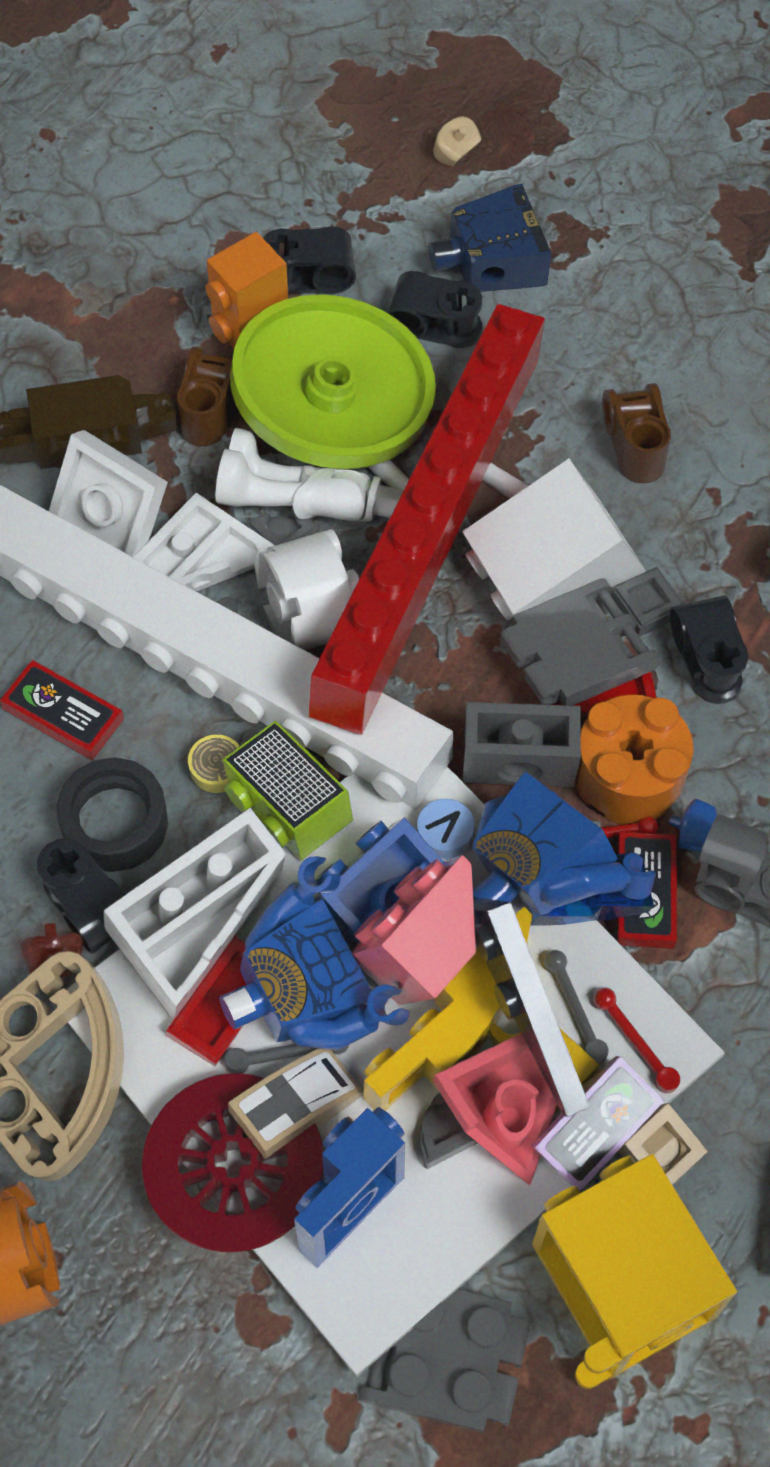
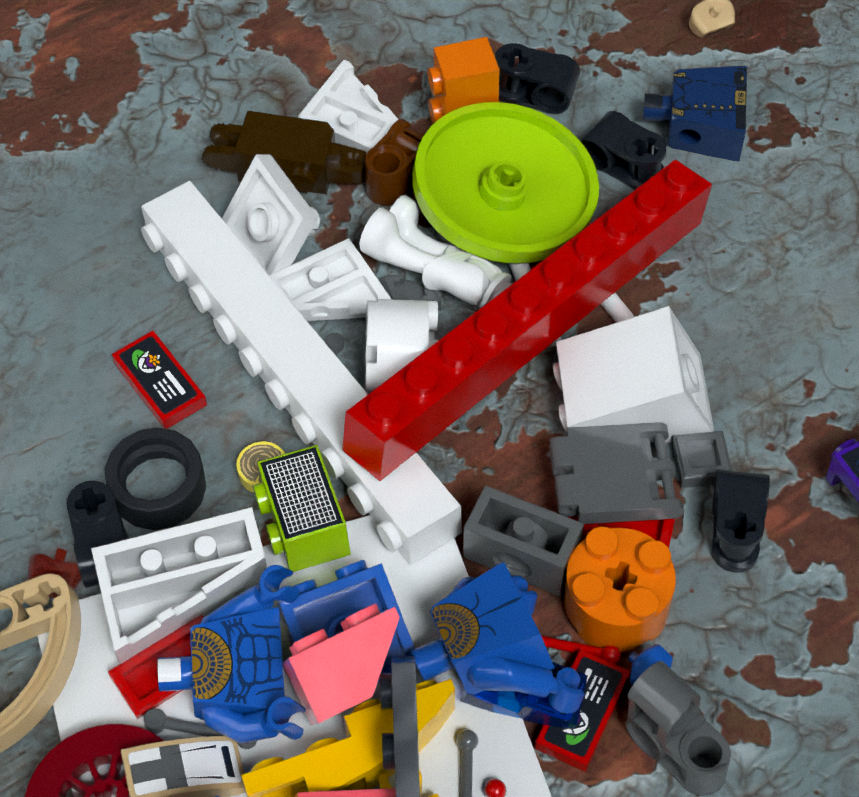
camera: 25 degrees right, 5 degrees down
light blue tile [417,799,475,859] -> none
reddish brown piece [602,383,671,483] -> none
none -> white wing [298,60,398,153]

